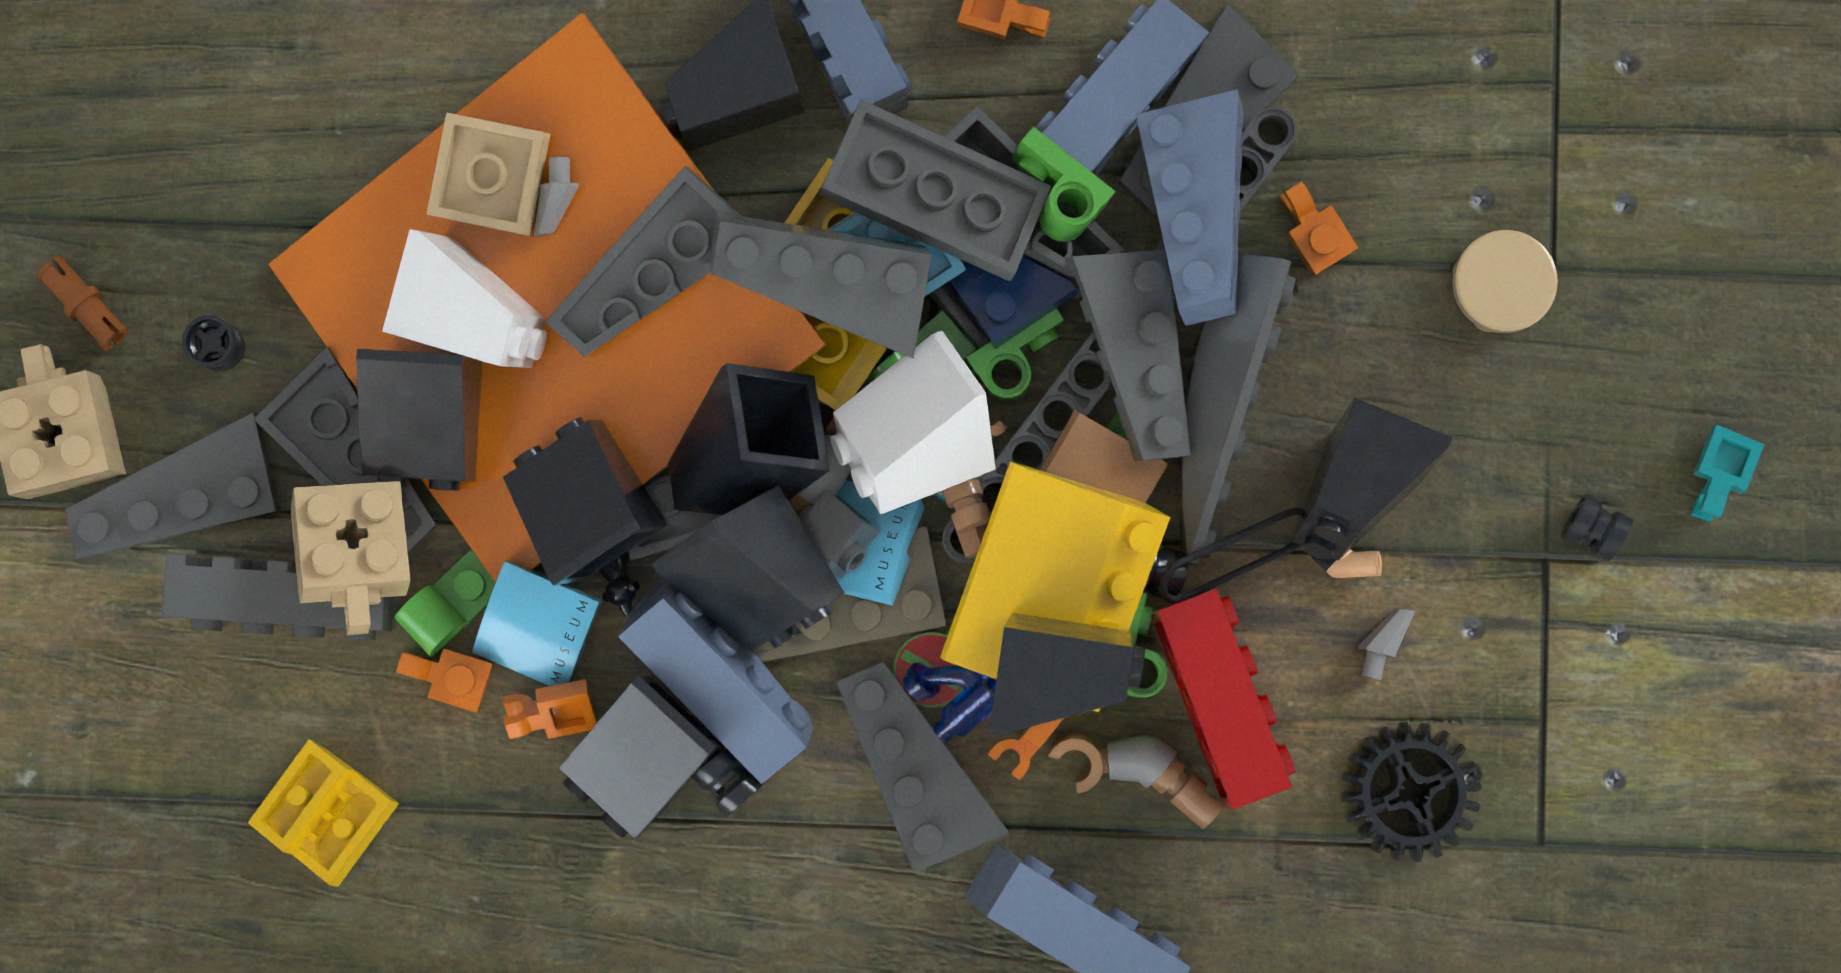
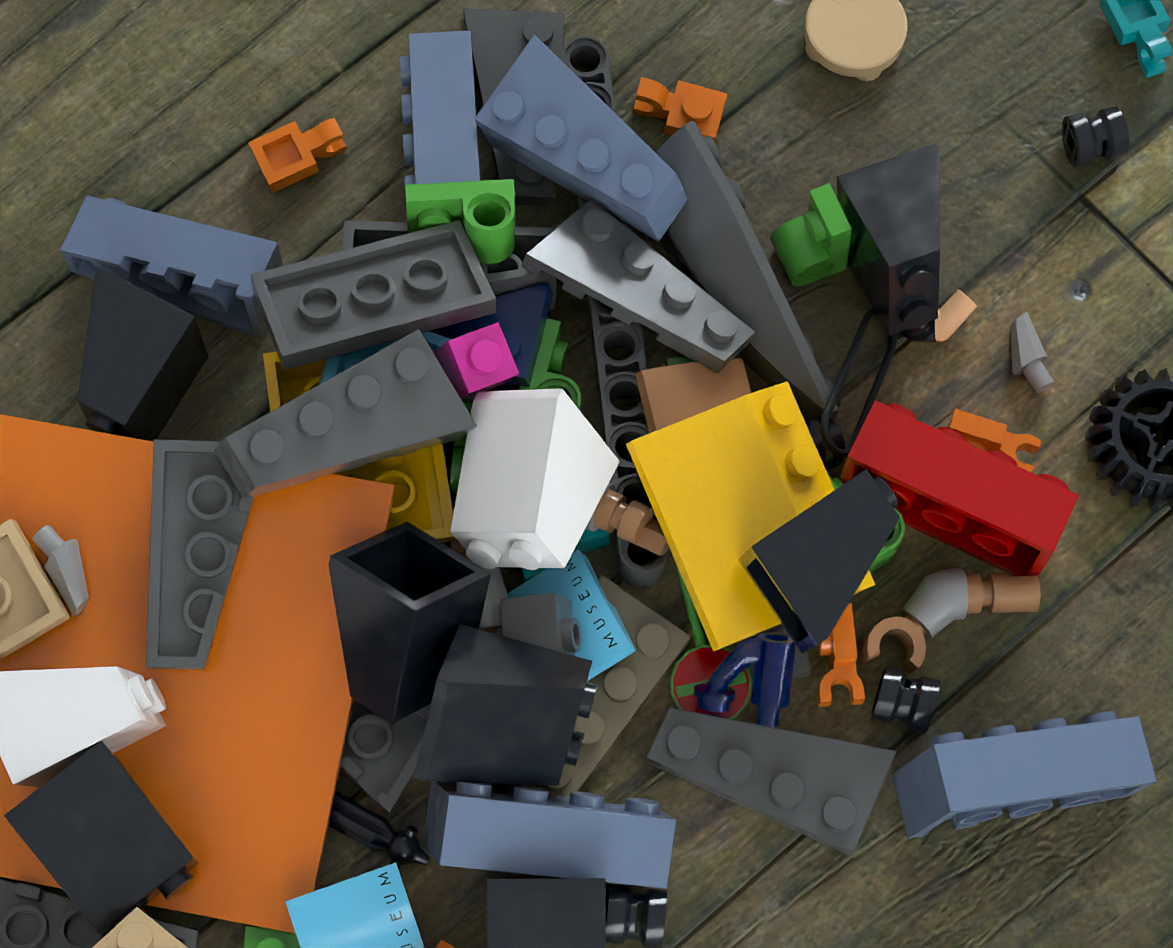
camera: 50 degrees left, 15 degrees down
black slope [503,417,668,586] -> none
none -> dark pink brick [433,322,519,400]
none -> bright green plate [770,183,852,287]
none -> black wheel [871,665,940,734]
none -> orange plate [947,408,1042,473]

